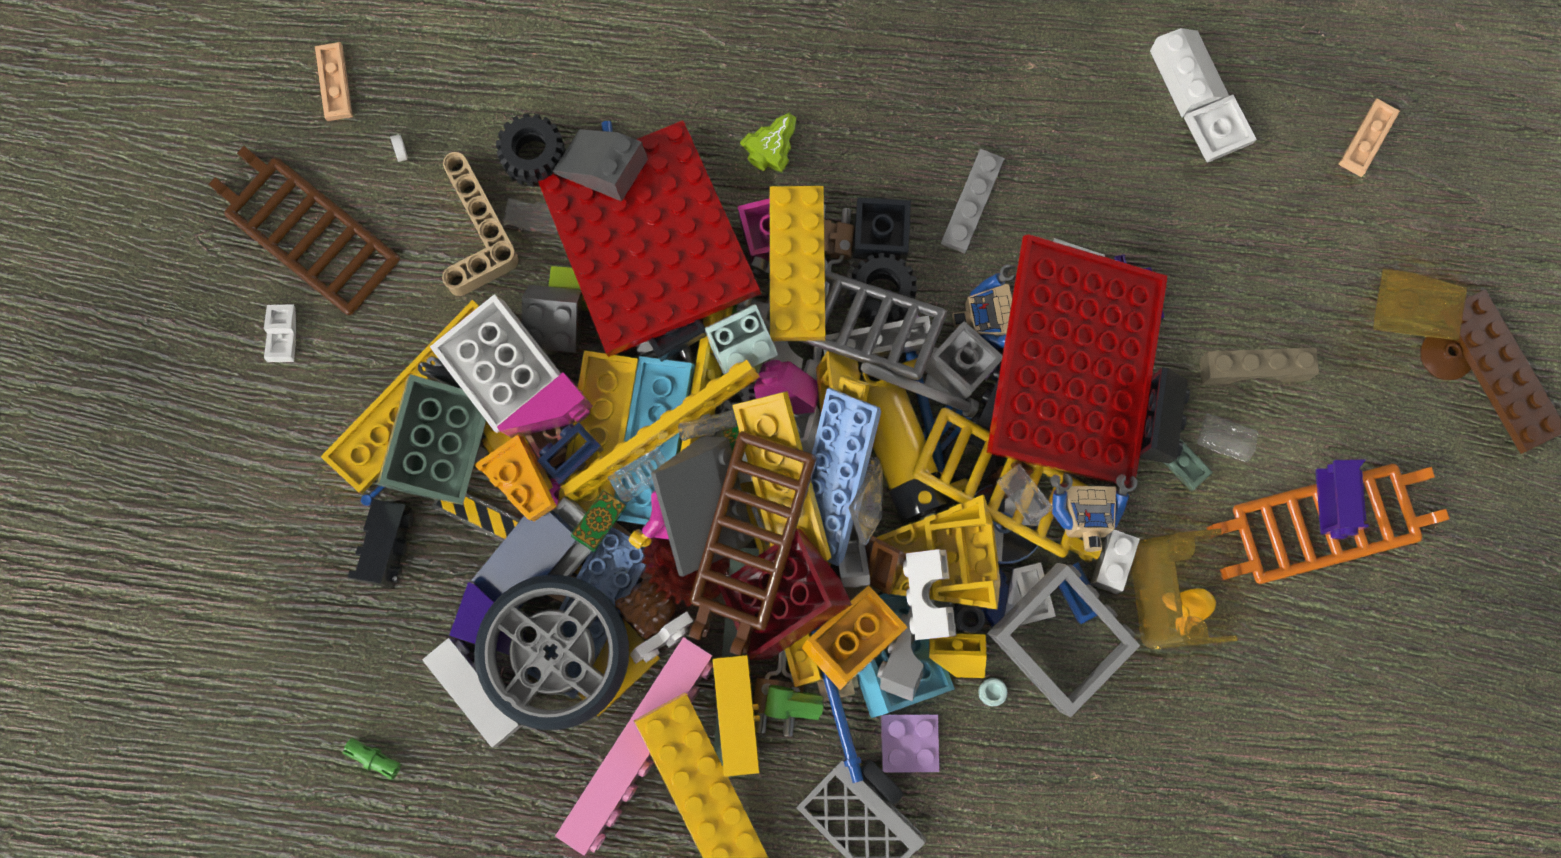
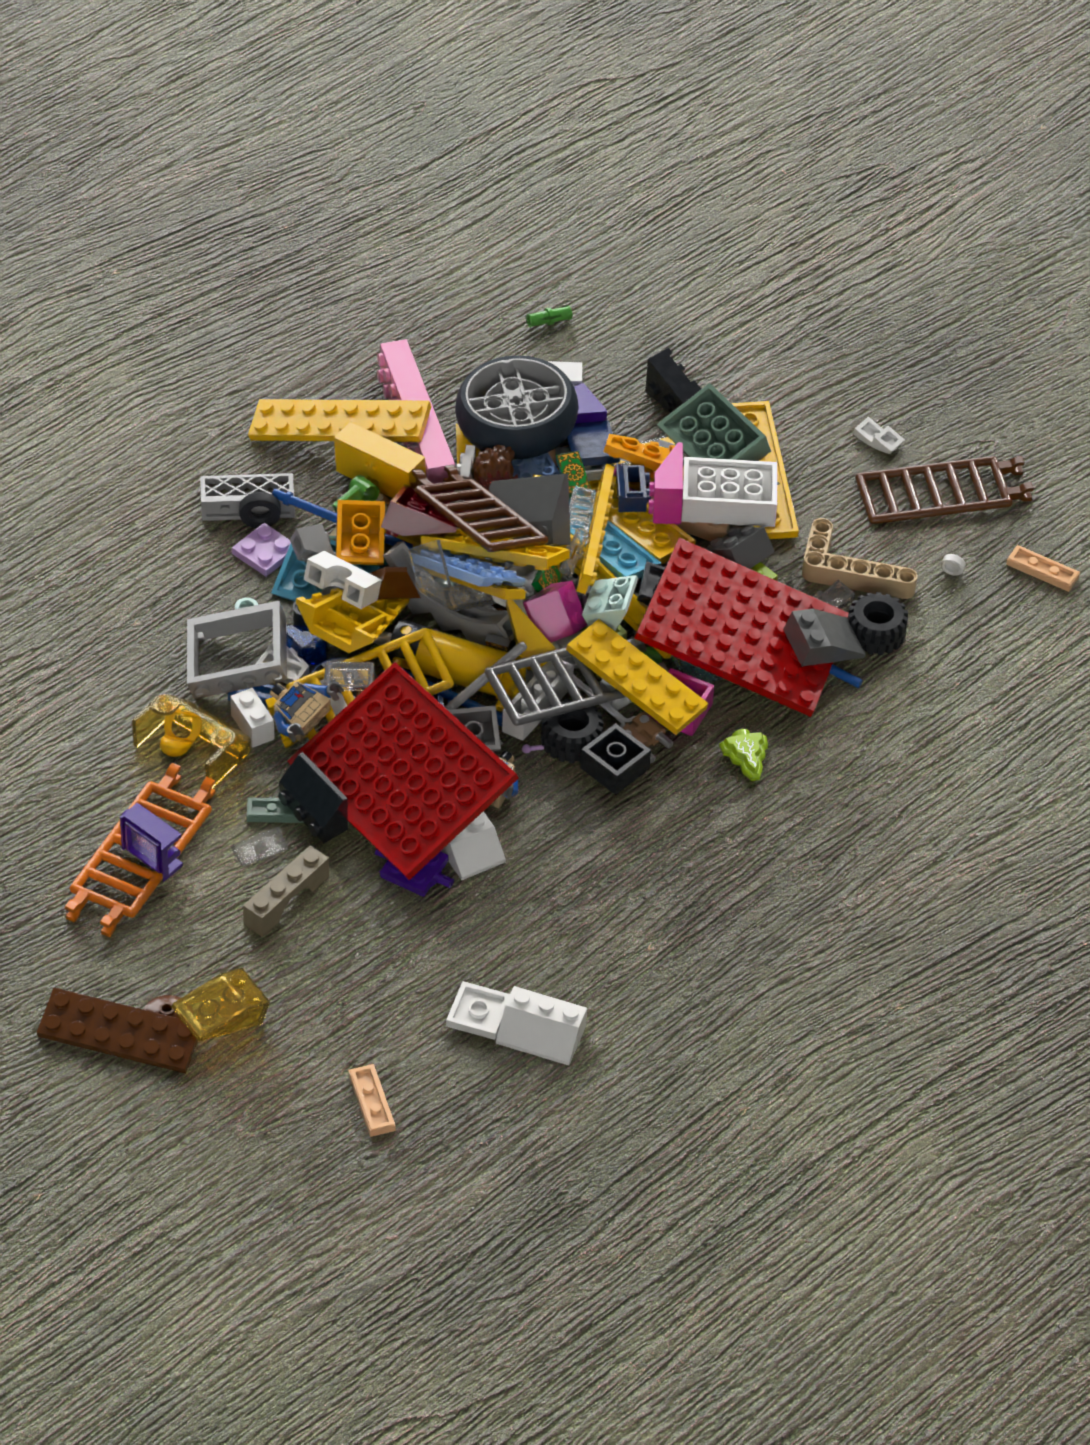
camera: 130 degrees right, 30 degrees down
yellow slope [929,634,987,678] -> none
light grey plate [941,149,1004,254] -> none

